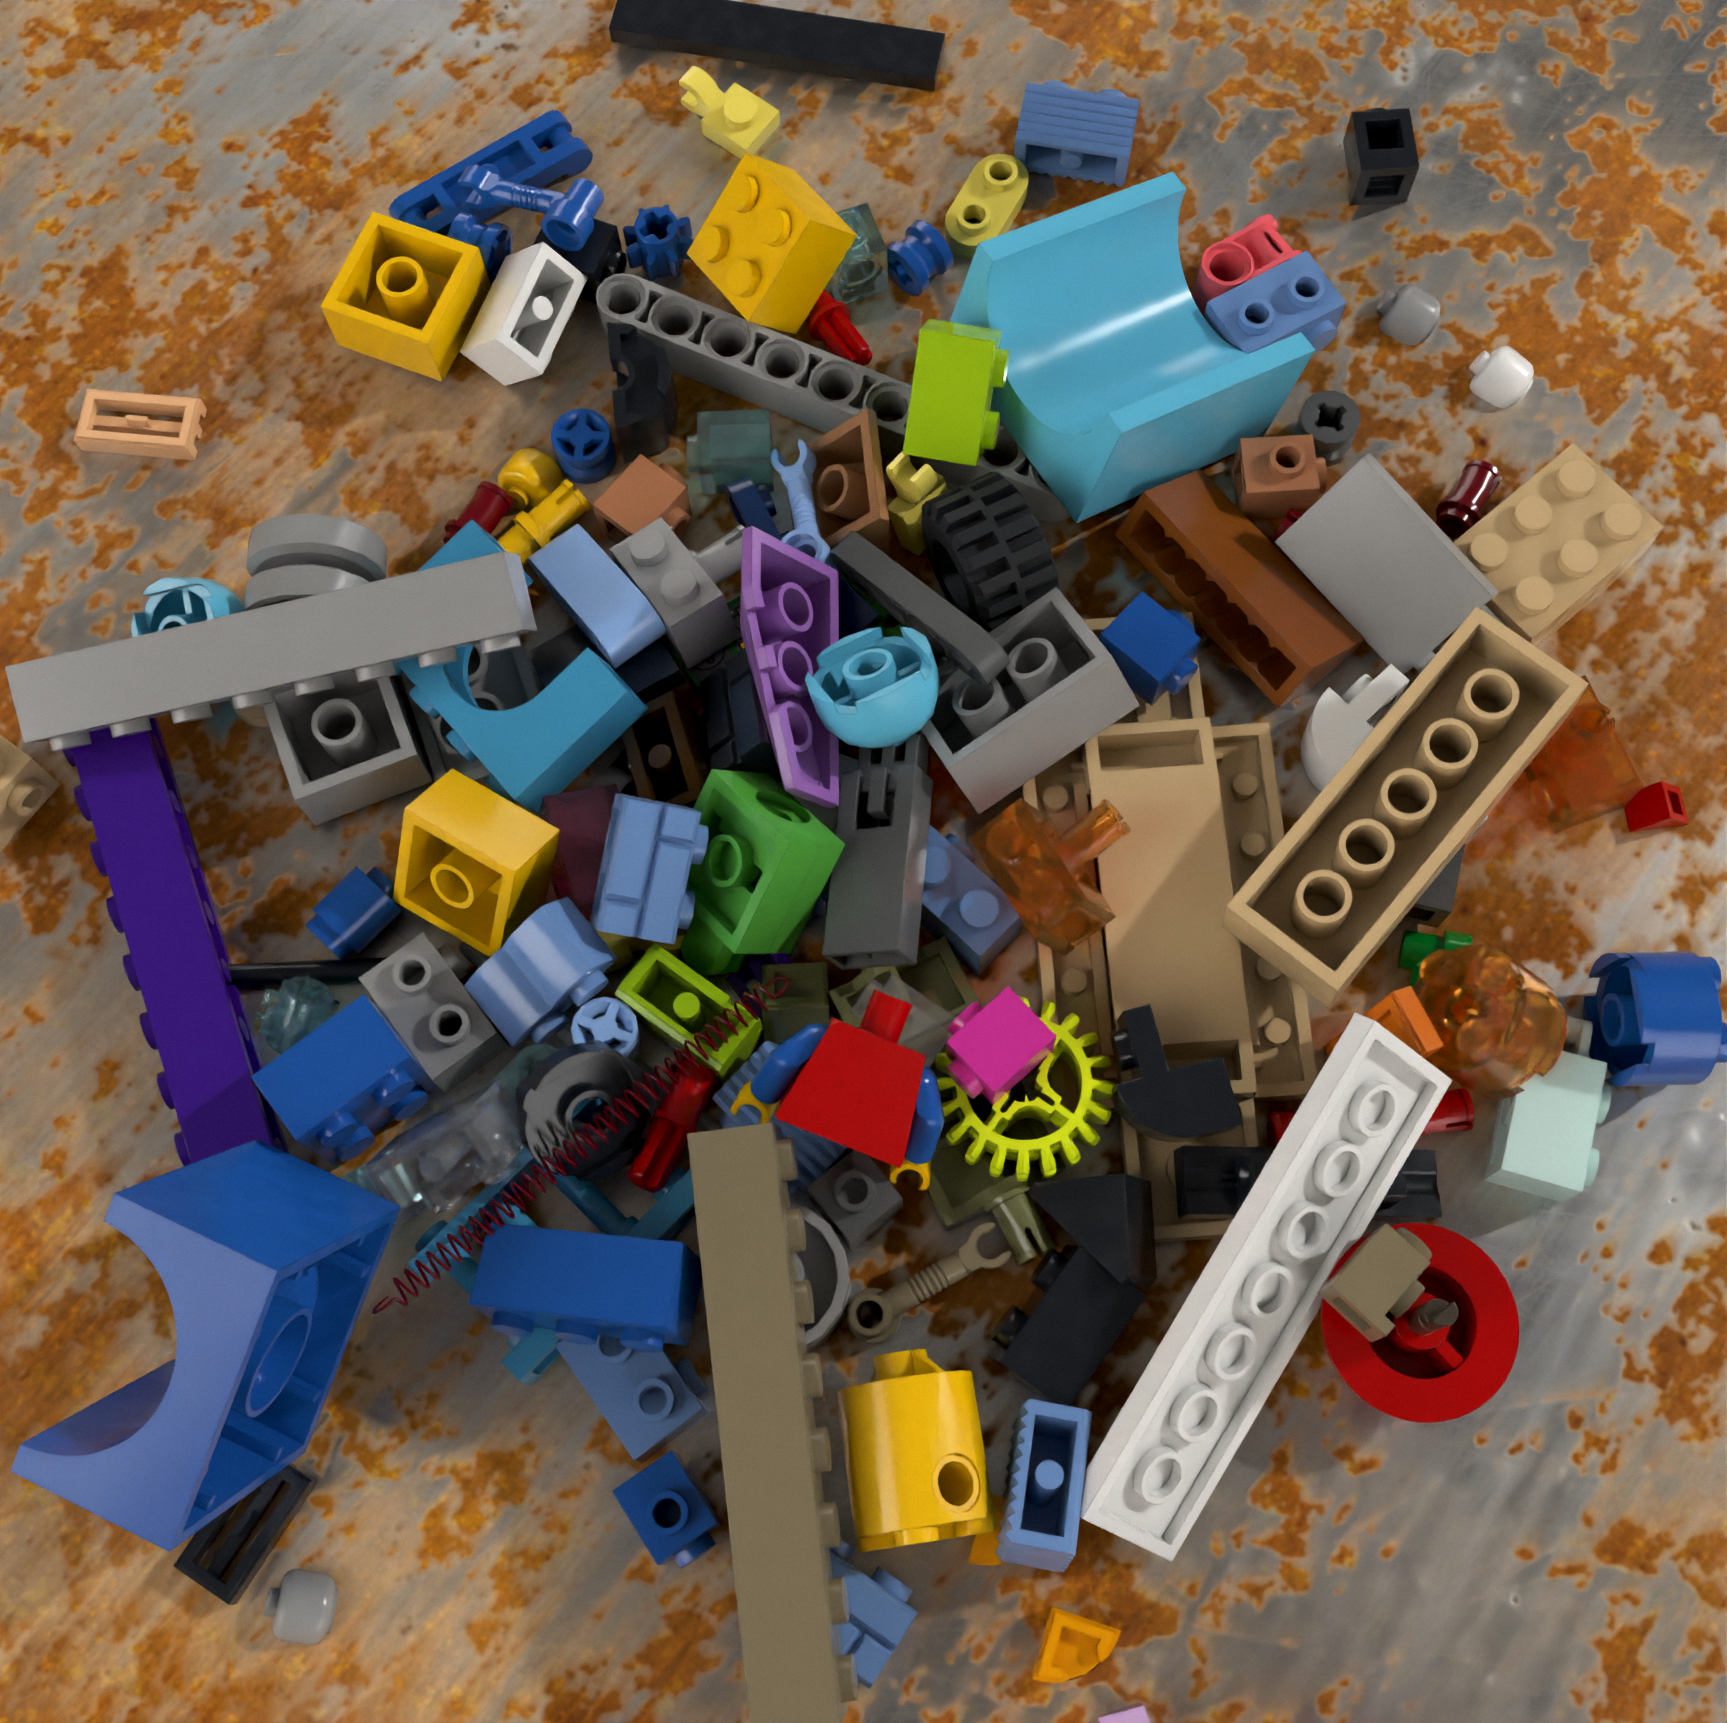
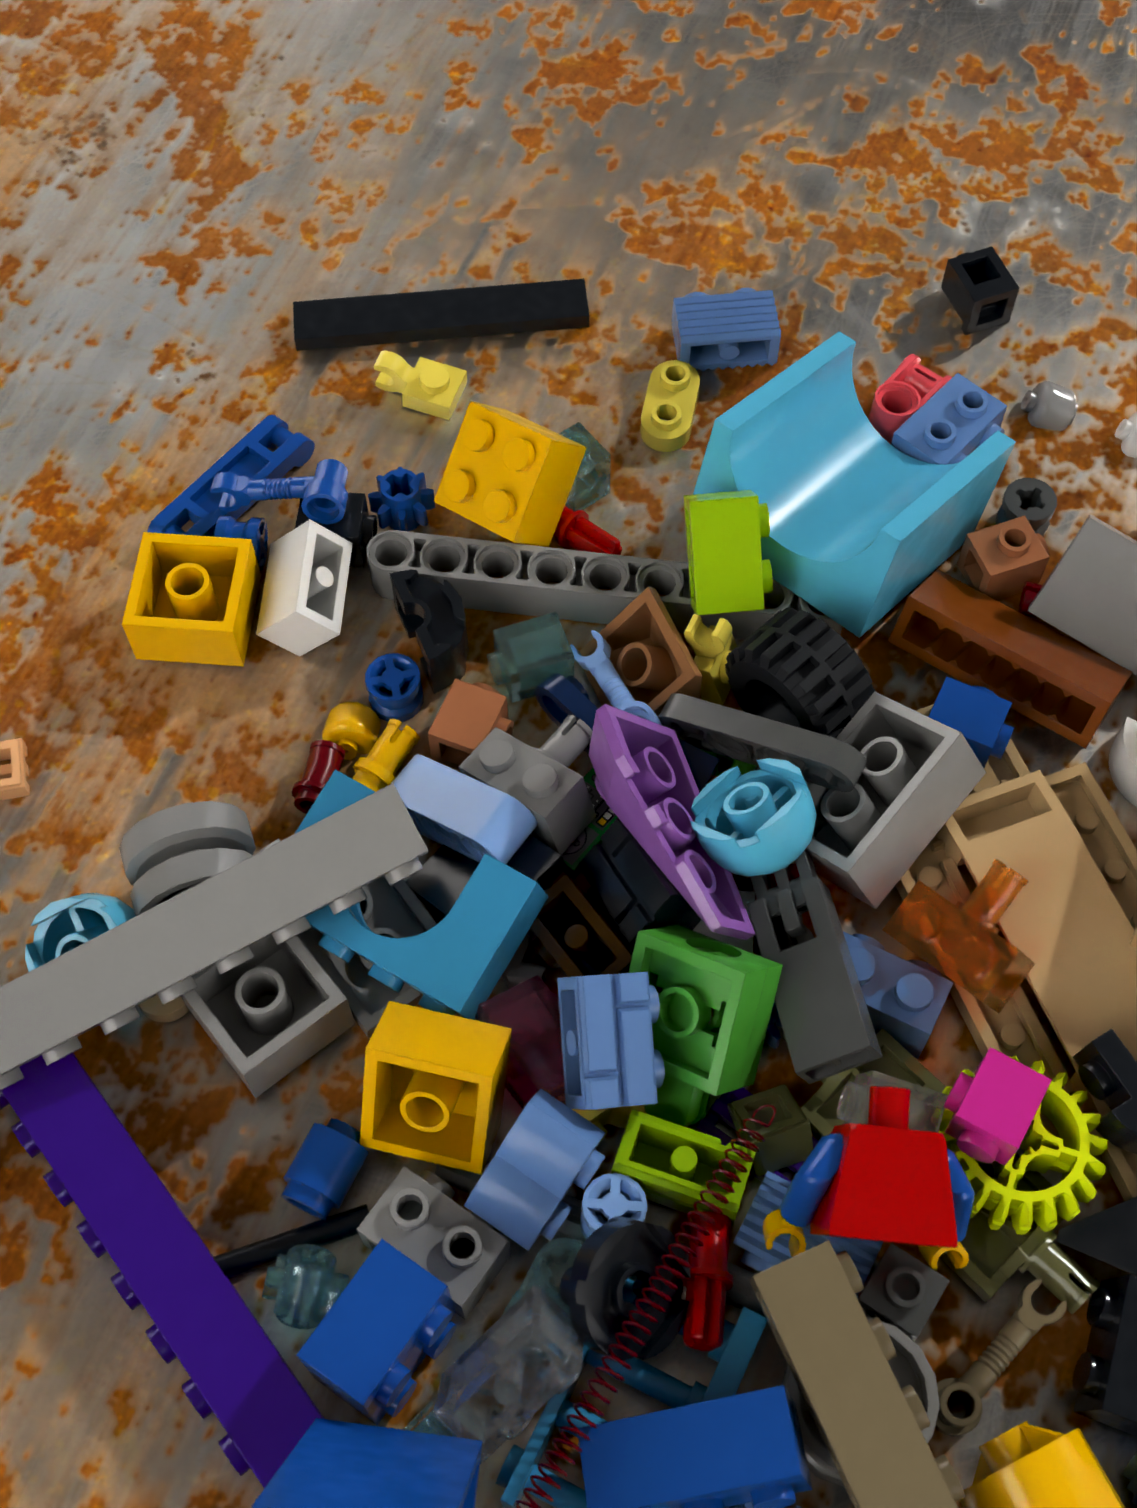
camera: 20 degrees left, 10 degrees down
blue wheel [881,220,954,296] -> none

